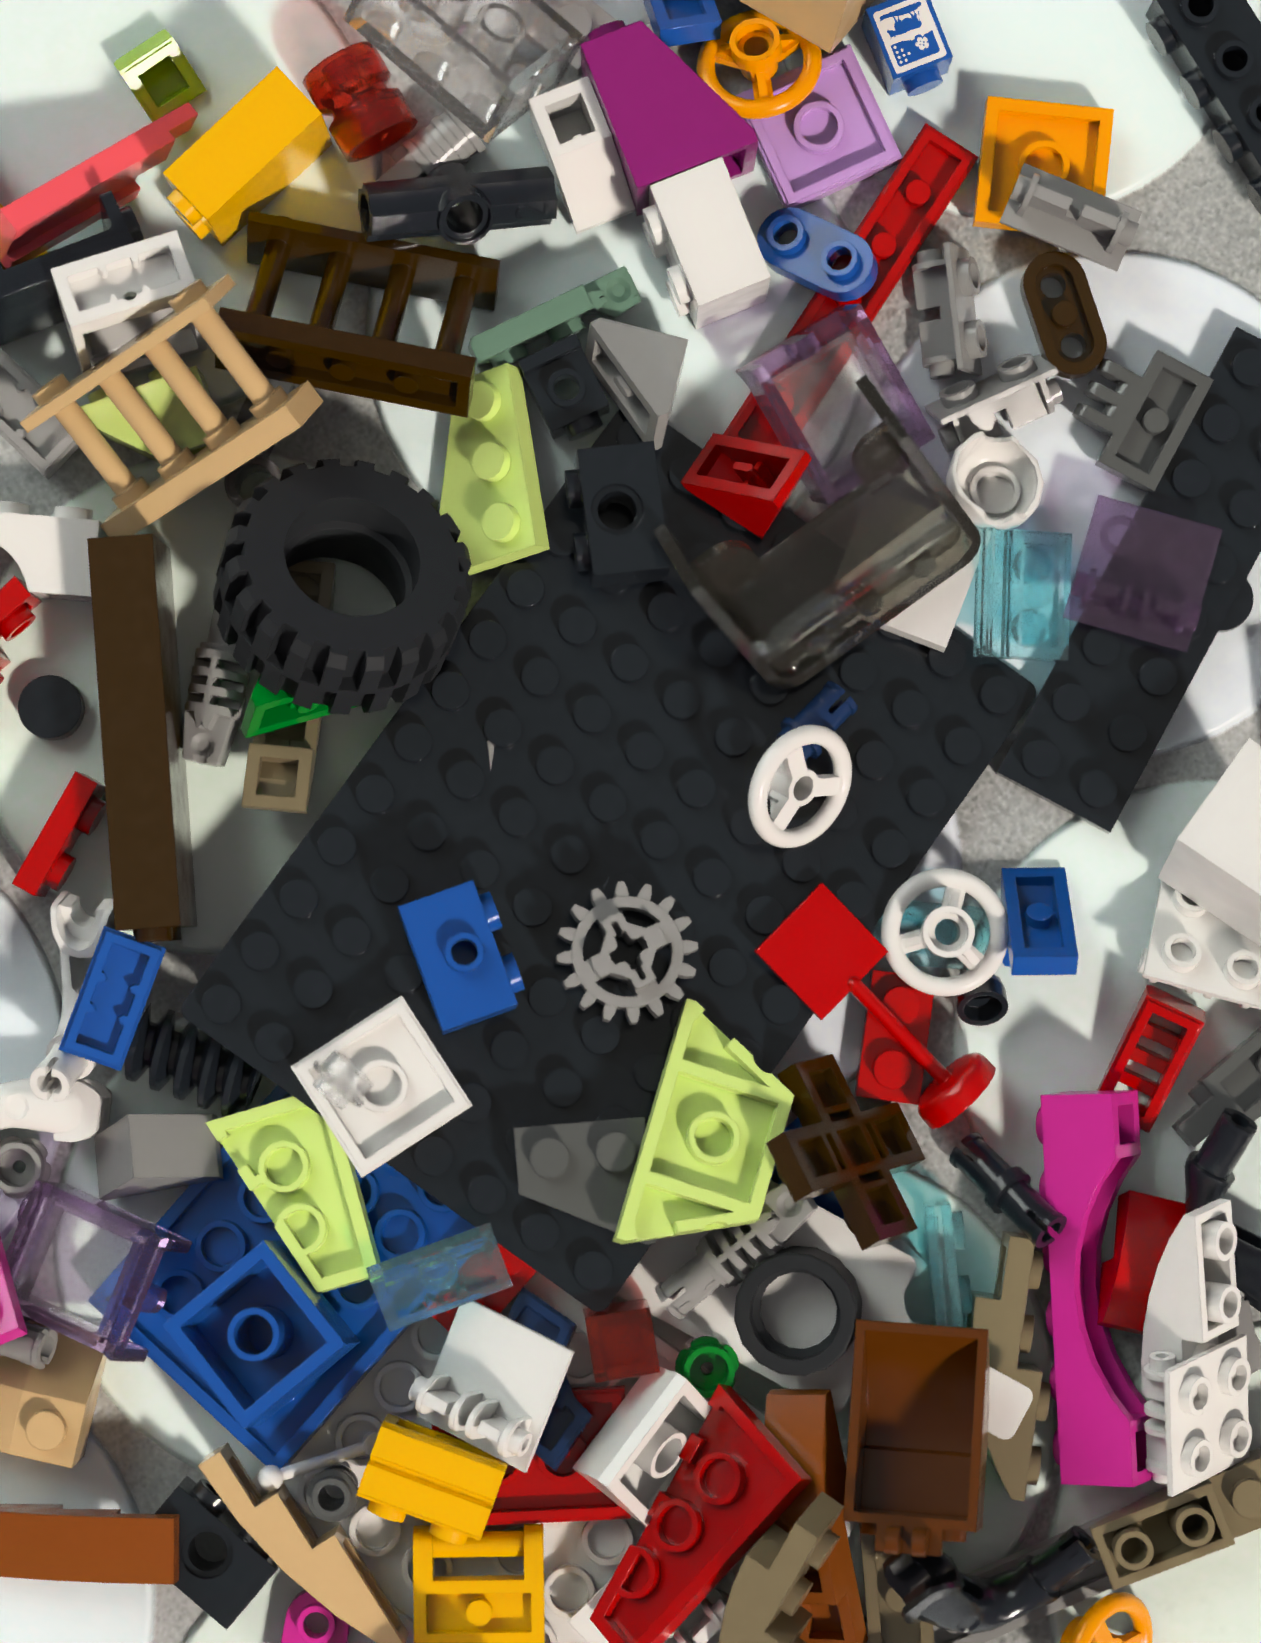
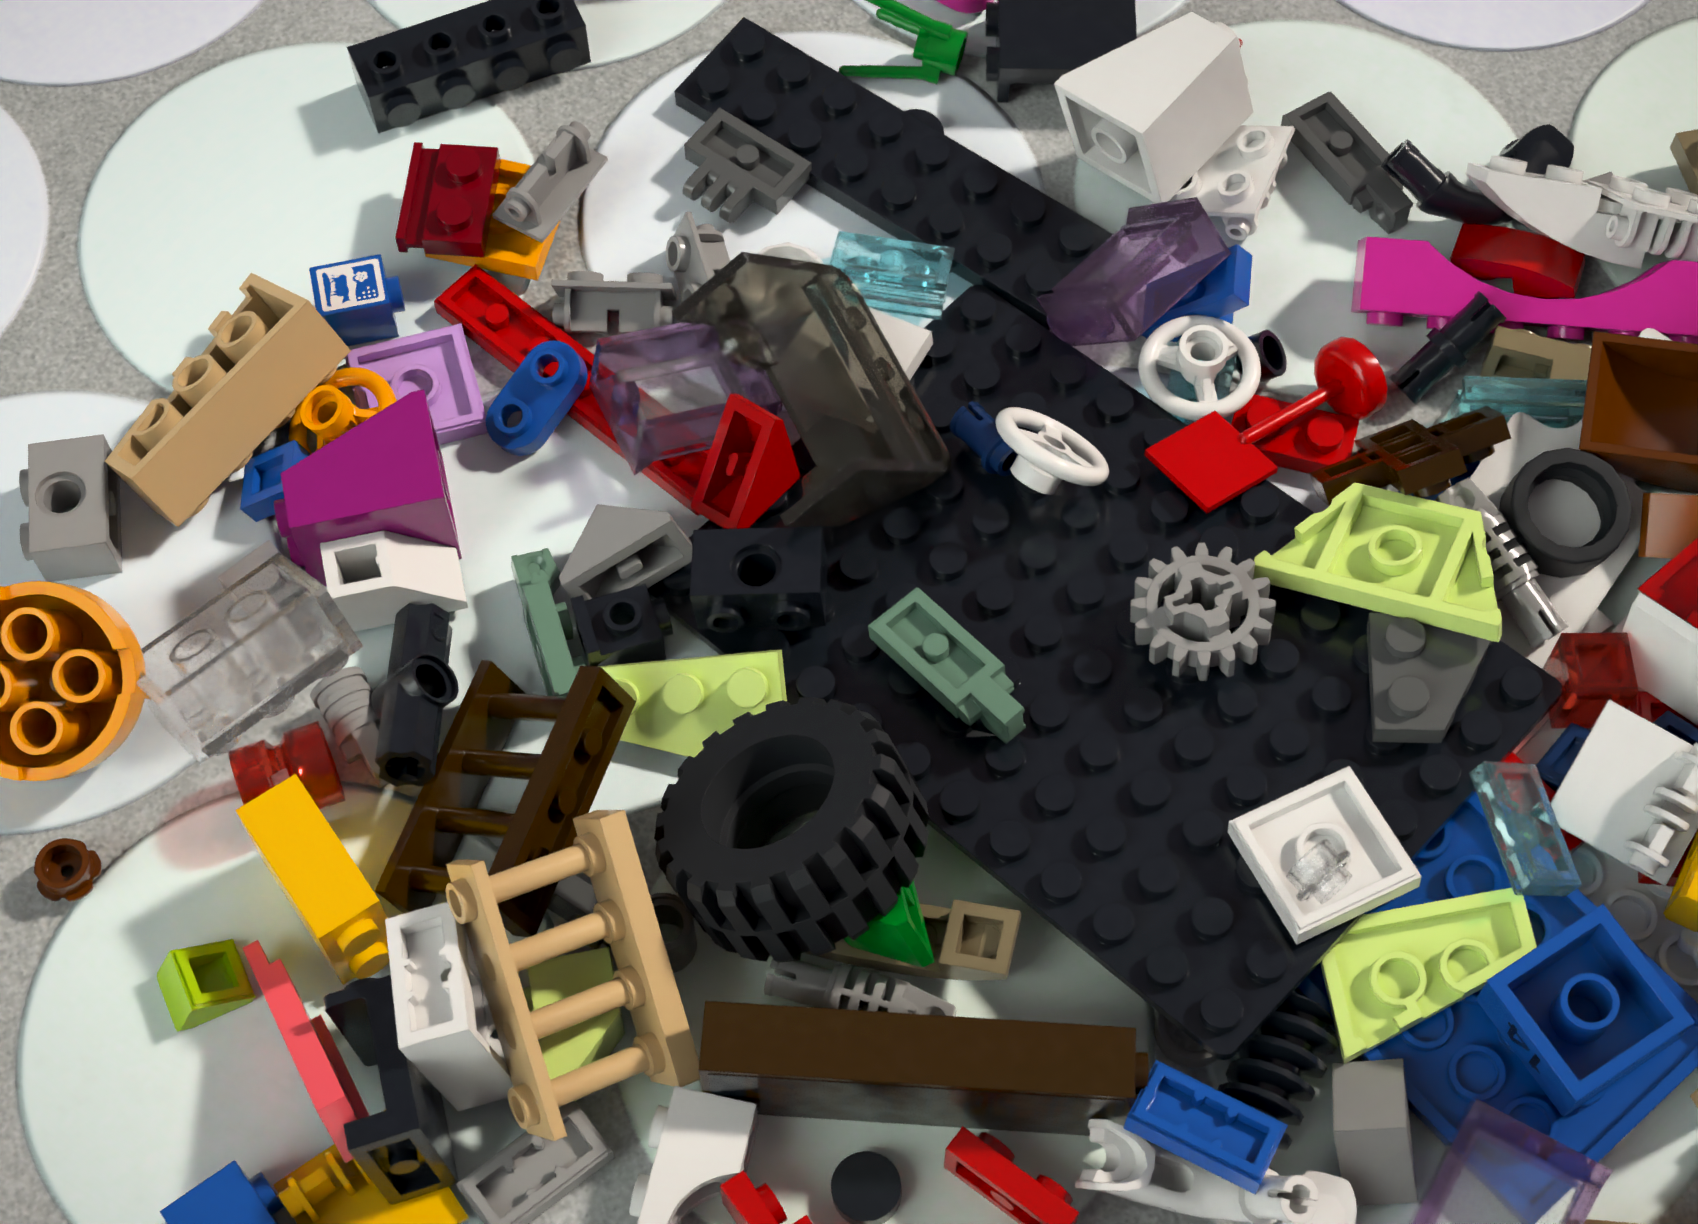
camera: 80 degrees left, 25 degrees down
blue brick [398,880,525,1035] -> none
white brick [642,157,771,329] -> none
green plate [675,1336,739,1399] -> none
dark brown plate [1020,251,1107,379] -> none
clear purple hinge [1062,495,1222,653] -> none
red slope [1097,985,1205,1133] -> none
none -> dark red plate [395,142,501,257]
none -> sand green hinge [868,587,1026,744]
none -> clear purple window [1037,197,1231,346]

